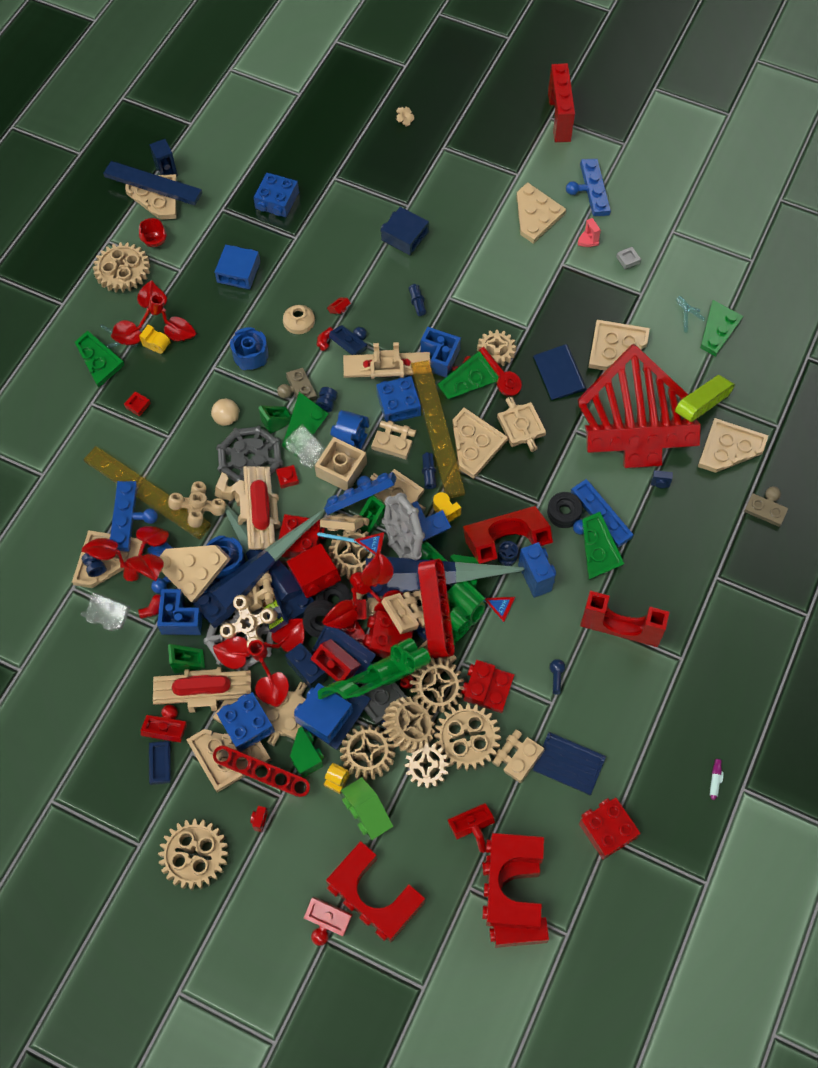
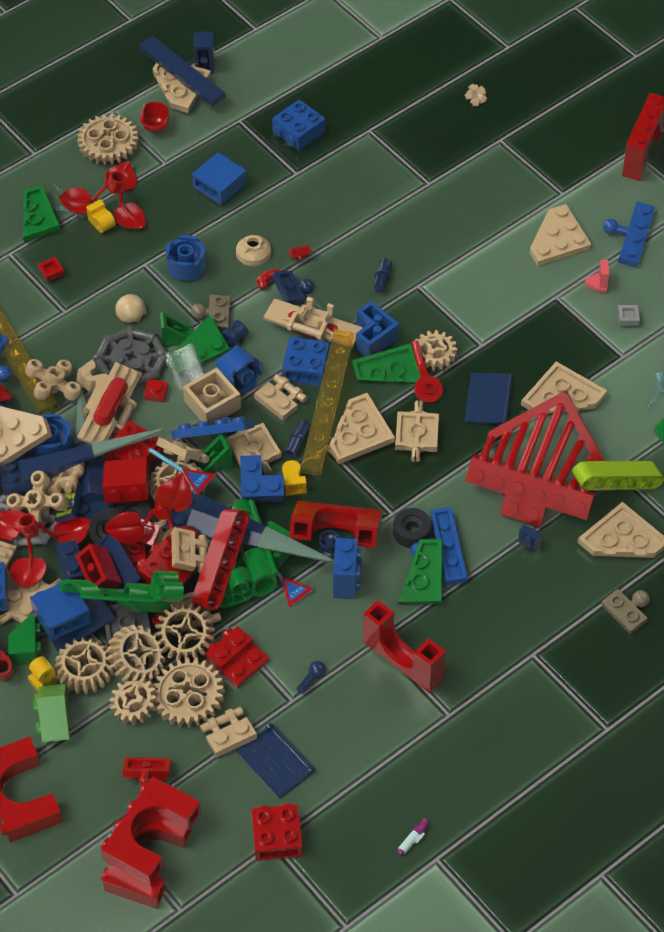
camera: 25 degrees right, 10 degrees down
dark blue brick [380,207,429,255] -> none
light grey plate [382,492,425,560] -> none

